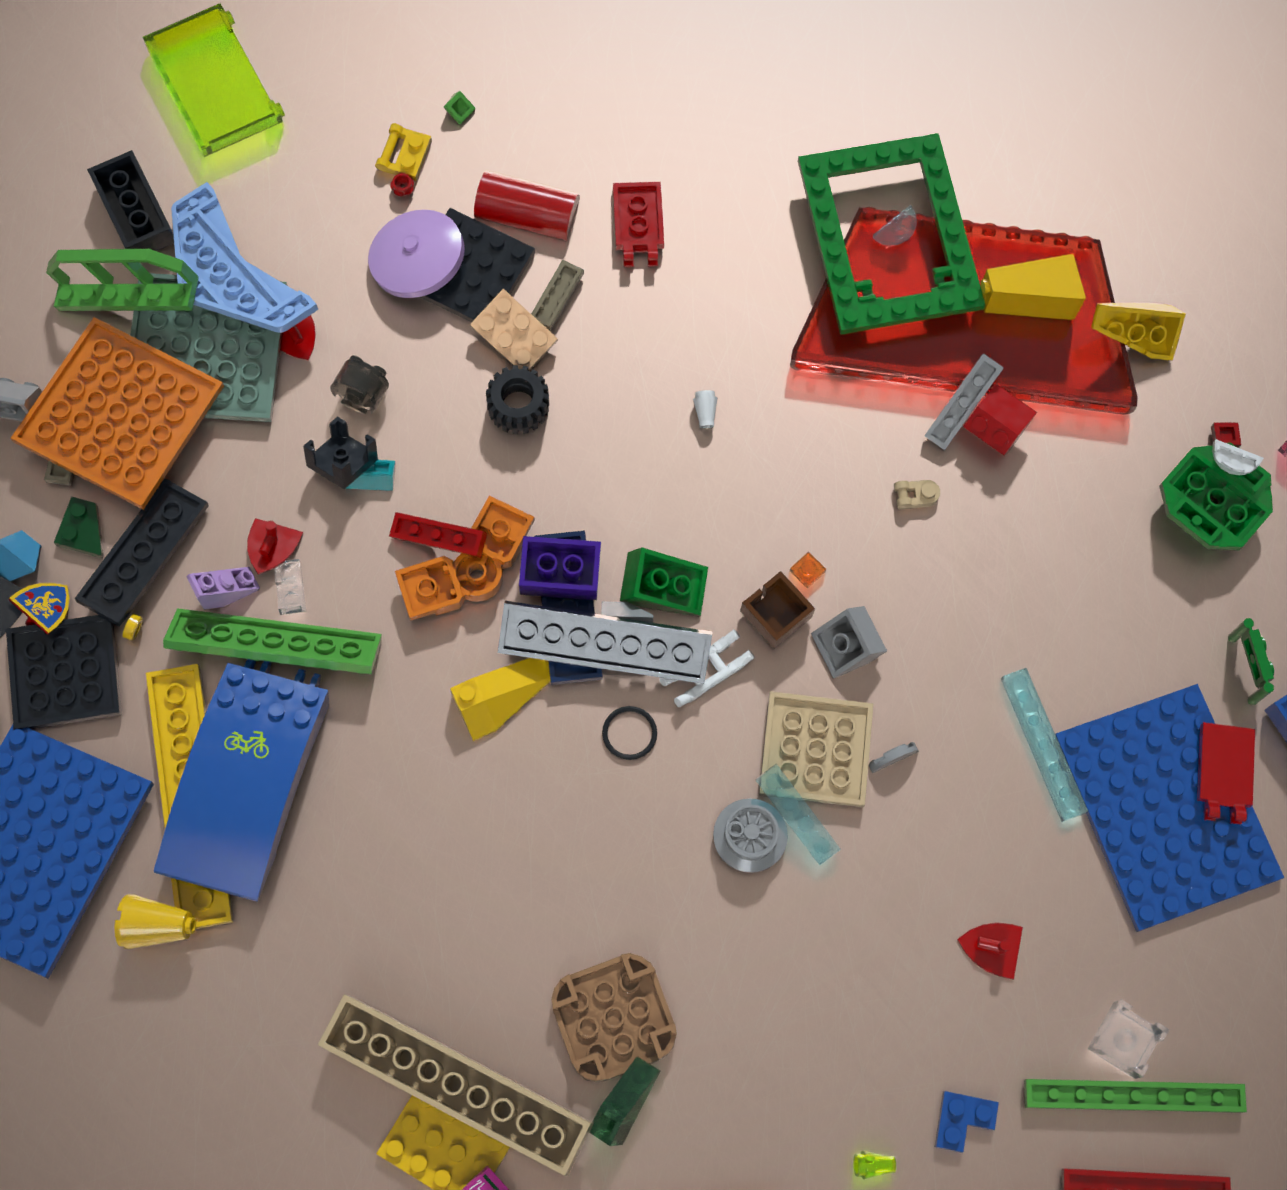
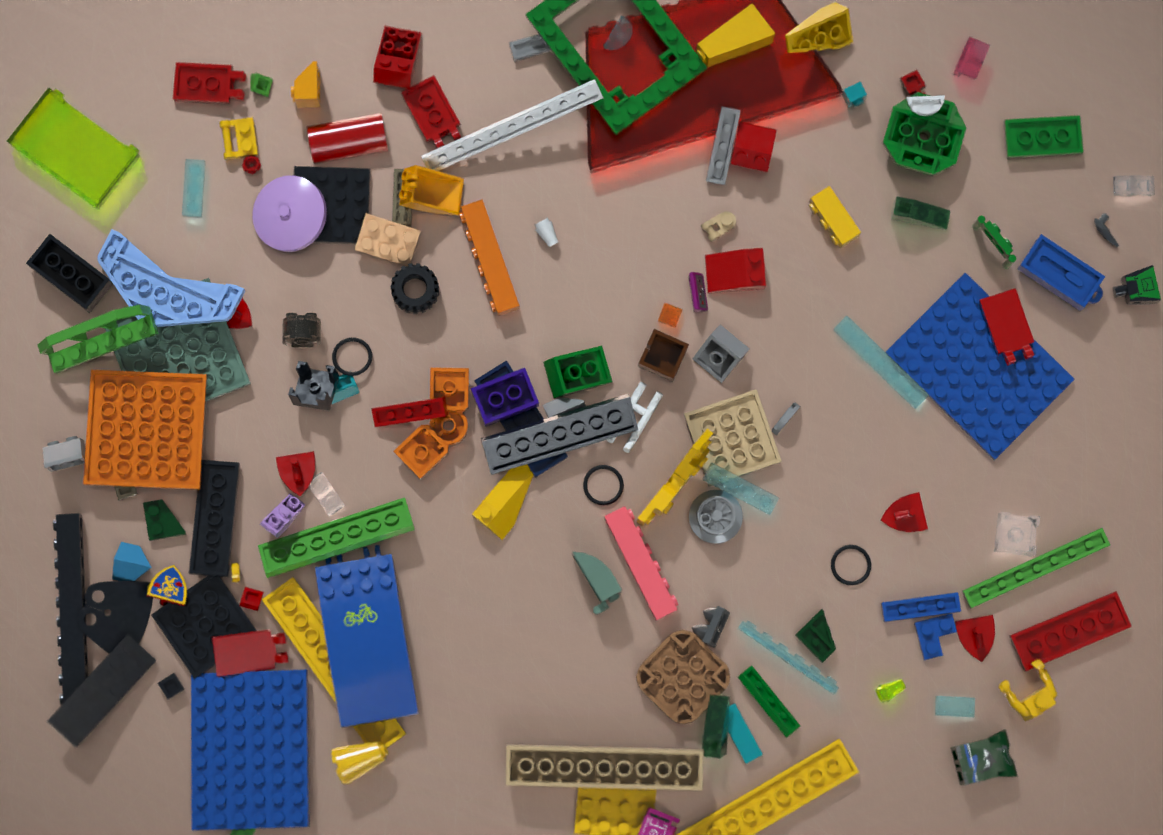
camera: 25 degrees left, 10 degrees up
none -> red tile [173,62,246,104]
none -> clear light blue plate [182,159,205,217]
none -> red tile [212,629,288,677]
none -> red plate [239,587,264,611]
none -> light orange slope [291,61,320,108]
none -> black tyre [332,337,372,376]
none -> red slope [373,26,422,89]
none -> light orange piece [399,165,464,215]
none -> white plate [422,79,603,171]
none -> orange brick [459,199,520,316]
none -> light grey tile [509,34,550,62]
none -> sand green piece [572,552,622,615]
none -> coral brick [604,506,679,621]
none -> yellow plate [636,429,713,527]
none -> magenta slope [688,272,708,313]
none -> dark grey tile [692,606,730,648]
none -> red slope [705,248,766,293]
none -> teal tile [718,703,763,764]
none -> clear light blue plate [737,621,839,694]
none -> green plate [738,665,800,738]
none -> dark green wing [795,609,836,663]
none -> yellow brick [809,186,861,248]
none -> black tyre [831,545,872,585]
none -> teal plate [842,81,867,107]
none -> blue plate [881,592,961,622]
none -> clear green slope [891,196,950,230]
none -> red shield [955,615,995,662]

